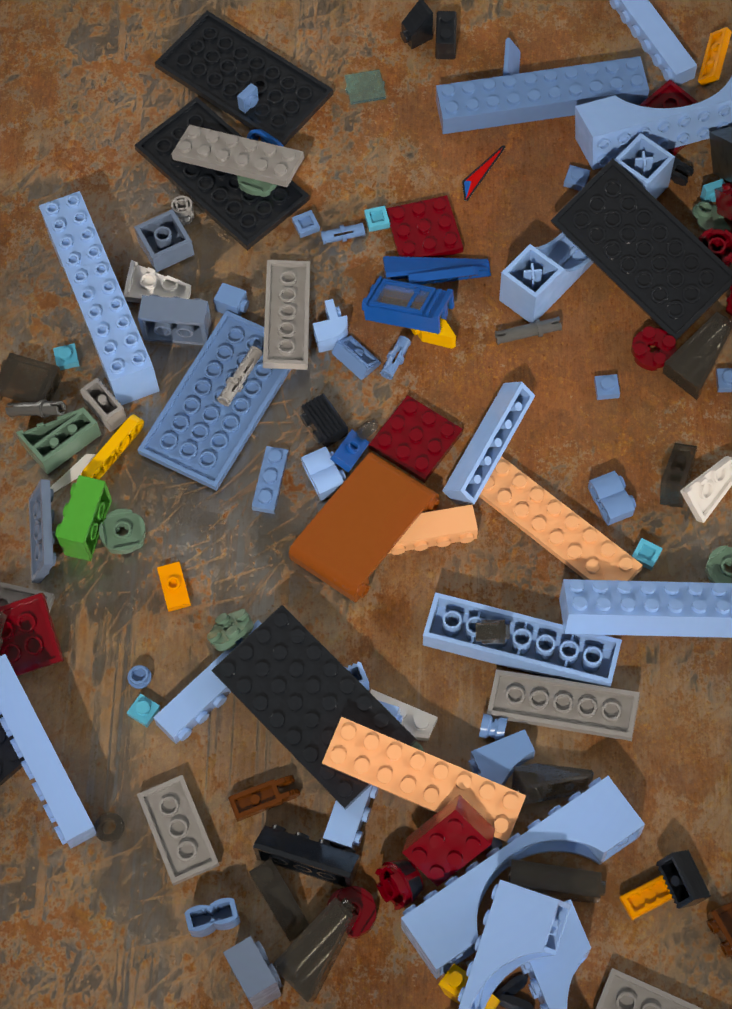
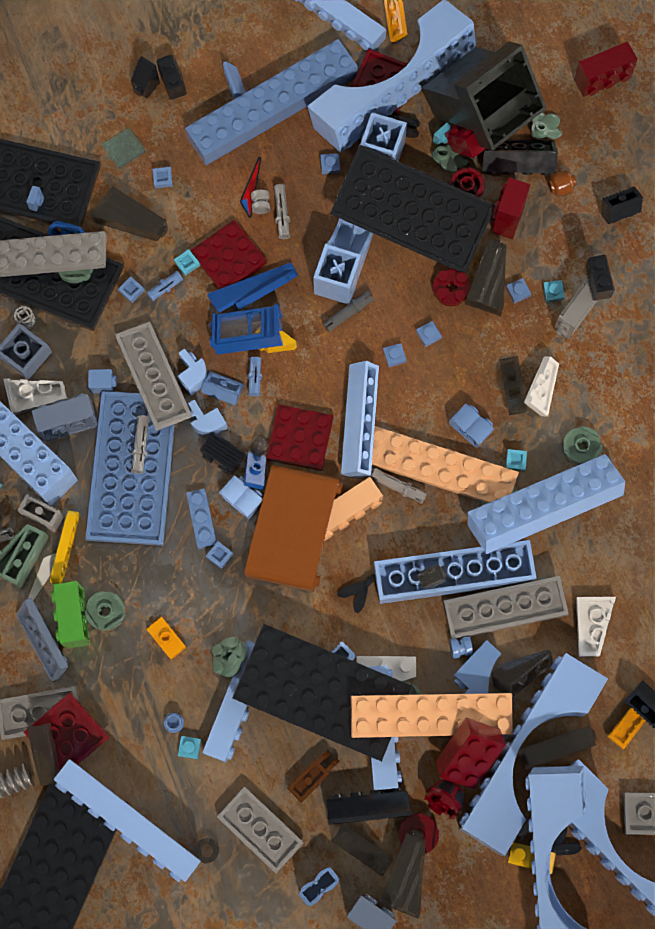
camera: 25 degrees left, 10 degrees up
none -> clear smoke slope [91,186,168,241]
none -> medium blue plate [153,167,173,189]
none -> light blue brick [188,400,228,437]
none -> medium blue plate [206,541,233,569]
none -> light grey wheel [251,190,270,214]
none -> light grey pin [274,184,290,239]
none -> black piece [337,574,375,613]
none -> light grey pin [371,468,427,504]
none -> medium blue plate [383,343,407,368]
none -> white wing [576,597,616,657]

